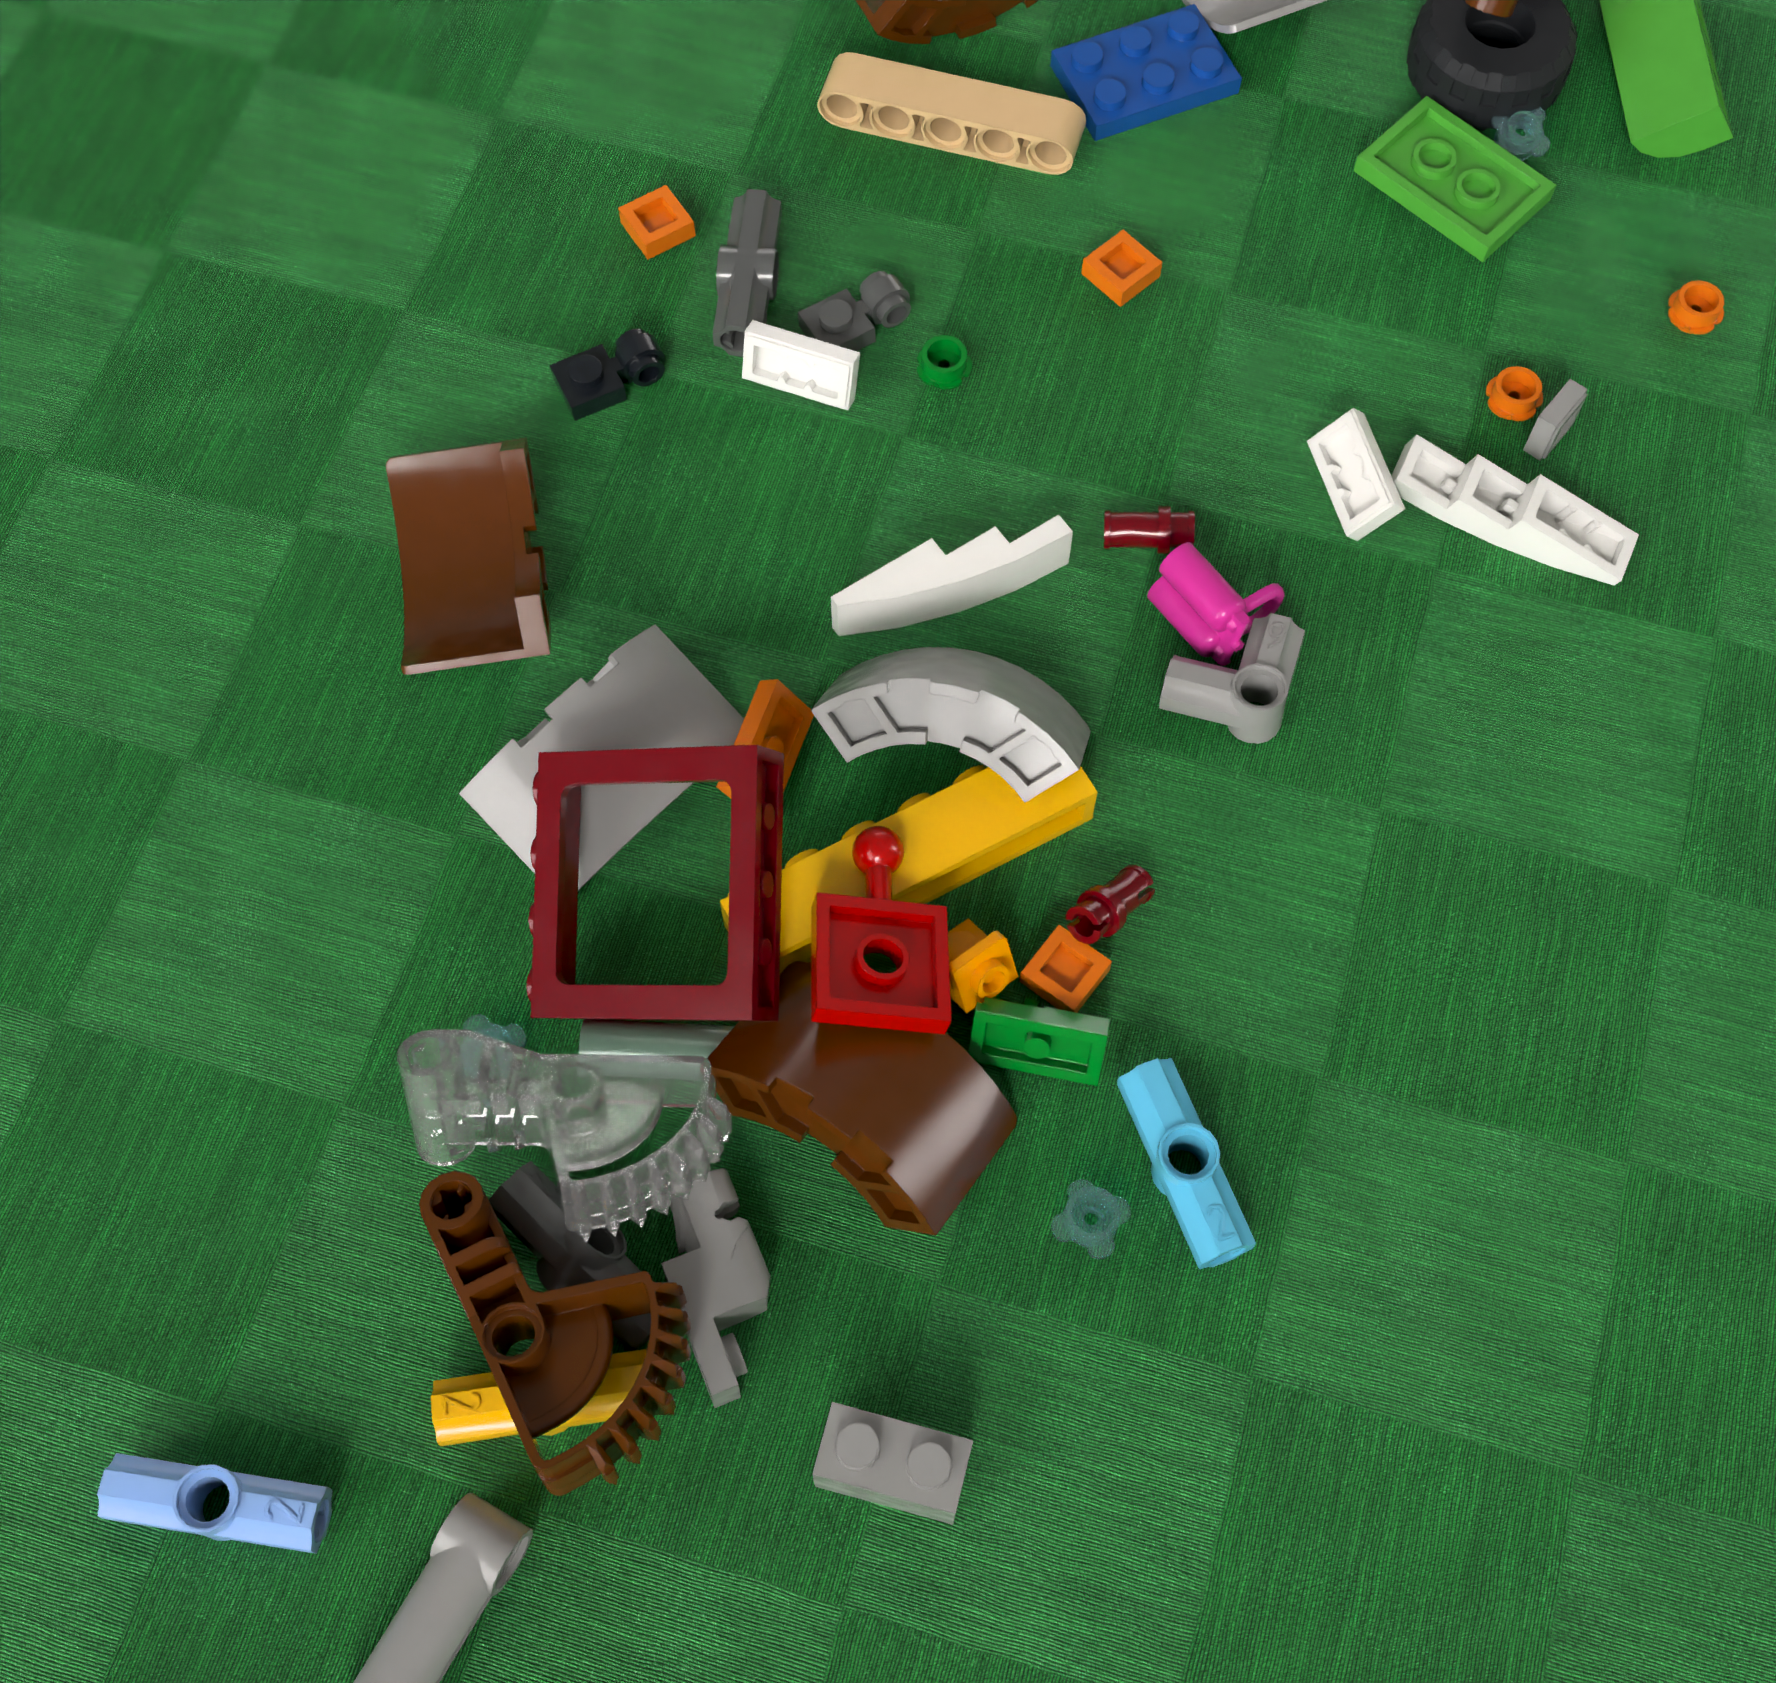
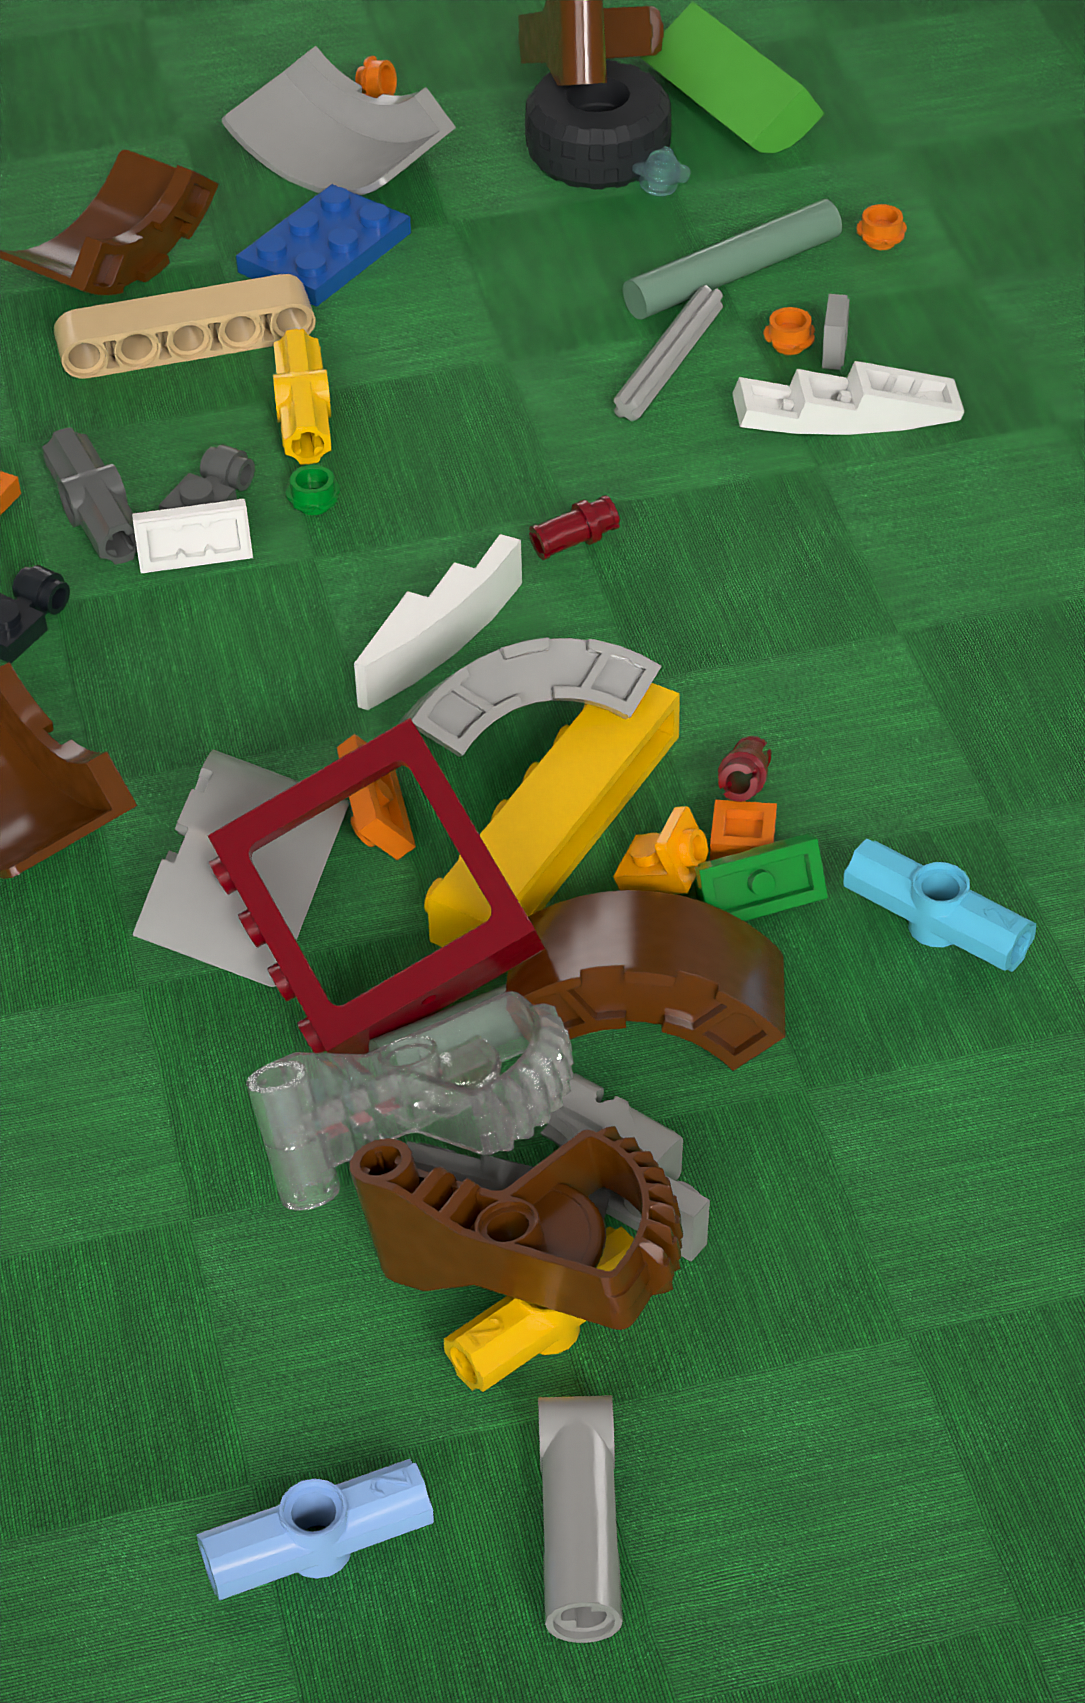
camera: 30 degrees left, 20 degrees down
red plate [811,826,951,1035] -> none
light grey brick [812,1402,973,1525] -> none
clear light blue plate [1051,1179,1131,1259] -> none
orange plate [1081,229,1163,307] -> none
dark pink piece [1147,542,1285,666] -> none
light grey piece [1159,613,1305,744] -> none
white plate [1307,408,1405,541] -> none
bright green plate [1354,96,1557,262] -> none
none -> yellow piece [273,329,332,464]
none -> light grey axle [614,285,723,421]
none -> sand green piece [623,199,842,320]

